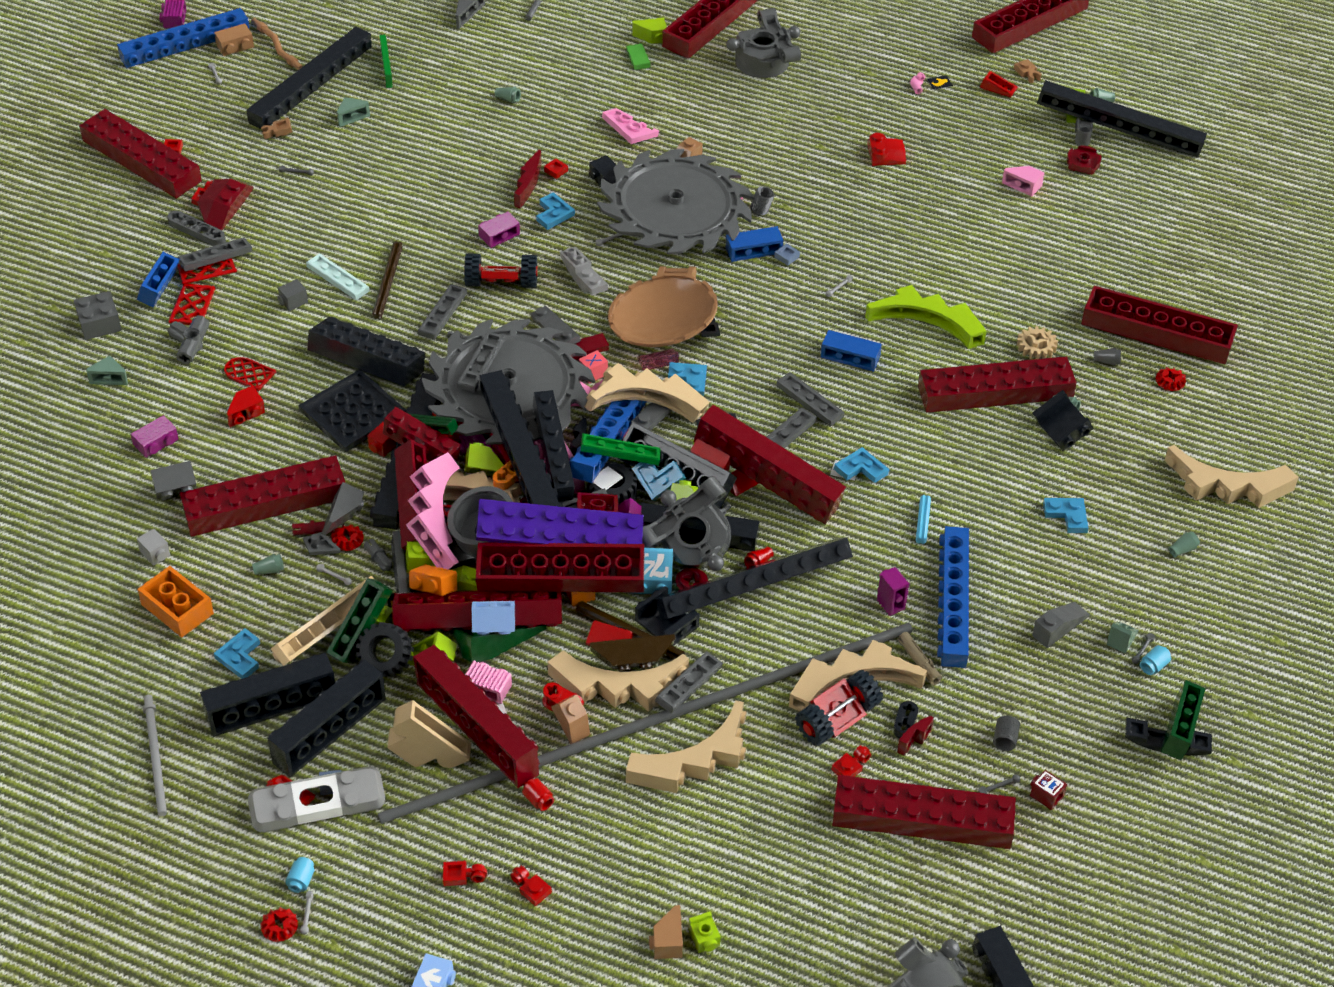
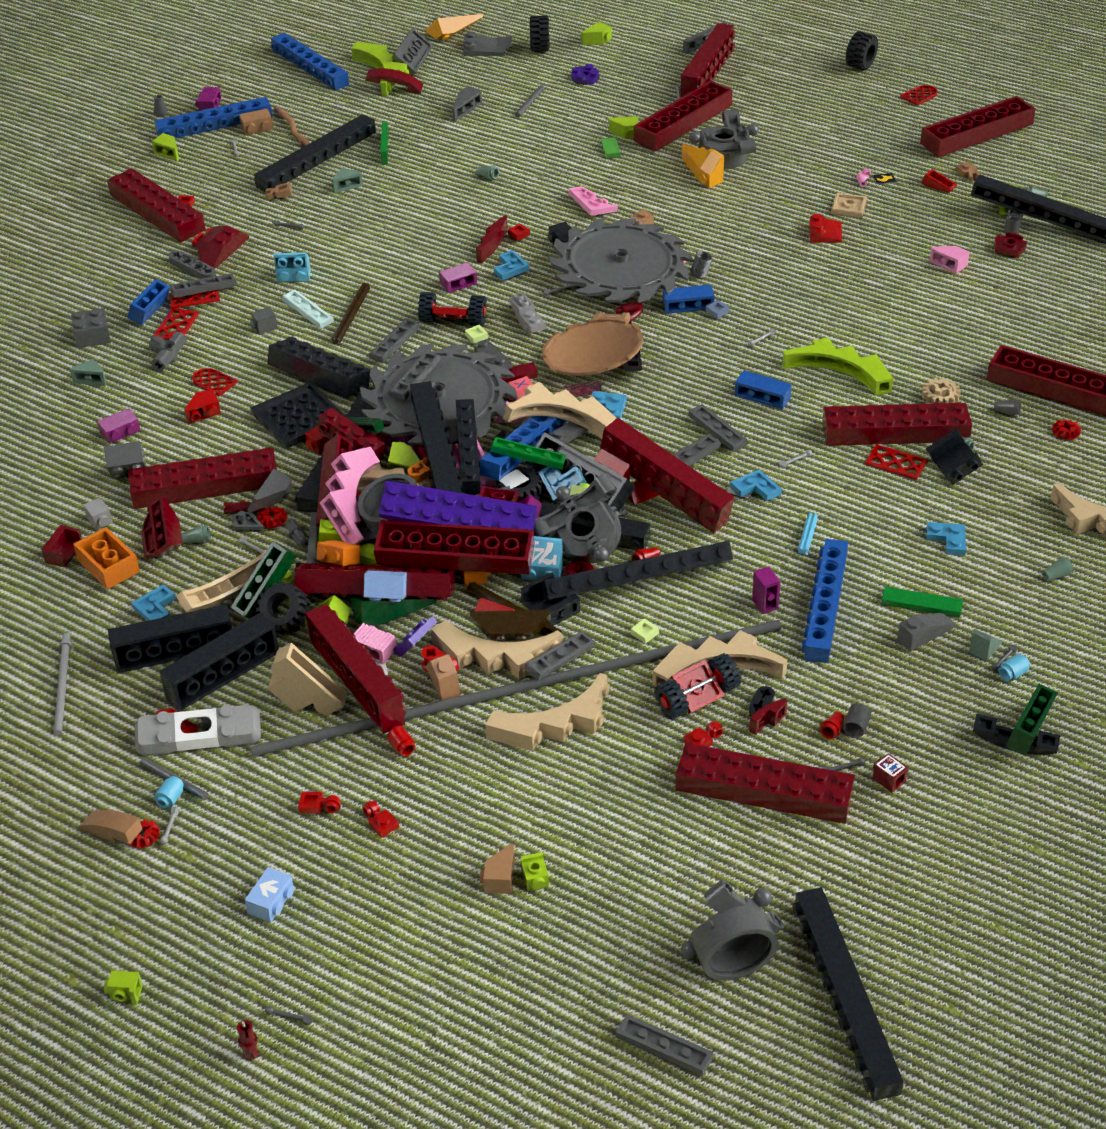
camera: 10 degrees right, 5 degrees down
dark tan pin [898,632,942,685] -> none
none -> dark red panel [41,525,82,567]
none -> medium nougat slope [79,810,142,844]
none -> dark grey bar [140,757,208,800]
none -> dark red wedge [141,496,183,558]
none -> lime slope [152,133,179,161]
none -> dark grey cone [154,95,168,118]
none -> medium azure slope [273,252,311,282]
none -> plate [393,616,438,657]
none -> yellowish green plate [465,325,488,344]
none -> dark red plant [615,301,643,324]
none -> yellowish green plate [631,618,659,644]
none -> light orange wedge [682,144,724,188]
none -> light grey hinge [779,450,812,468]
none -> red cone [820,711,844,740]
none -> tan tile [831,193,867,218]
none -> red window [865,444,929,480]
none -> green tile [881,586,963,617]

